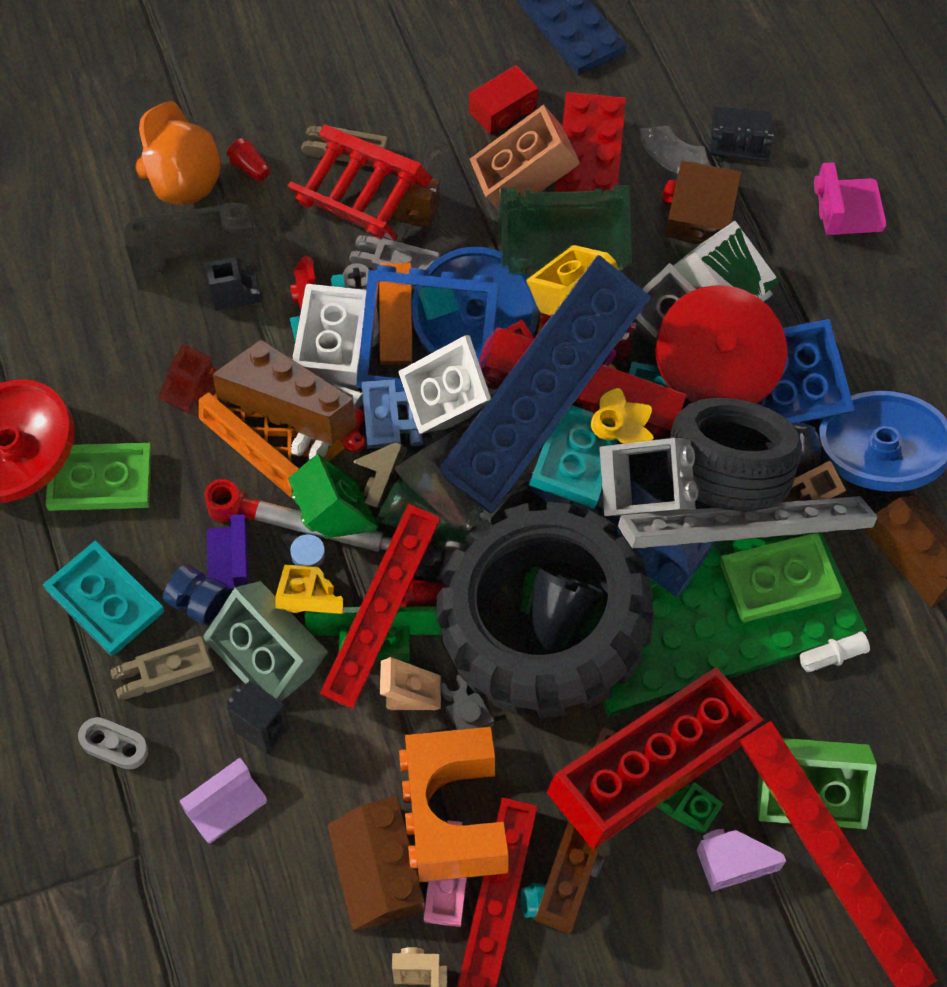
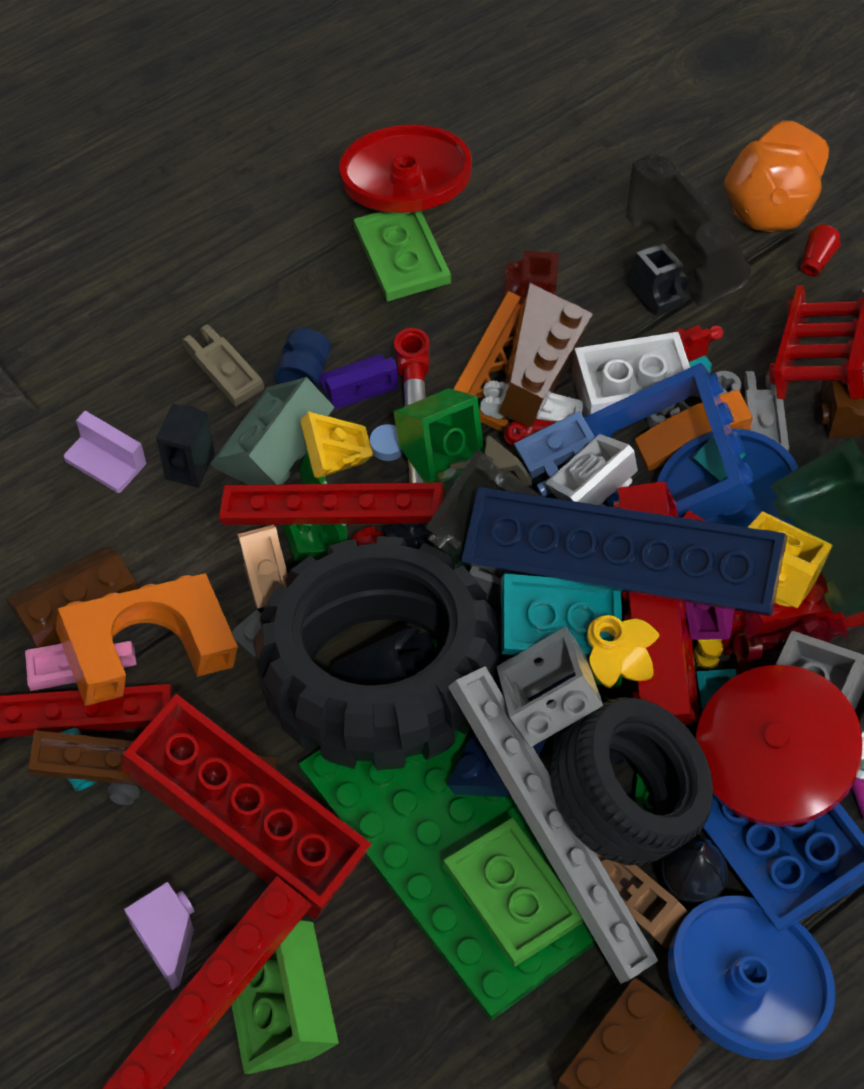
camera: 75 degrees right, 5 degrees down
teal plate [43,540,165,657] -> none
light grey plate [78,717,148,770] -> none
green slope [656,782,724,834] -> none
white axle [800,631,870,672] -> none

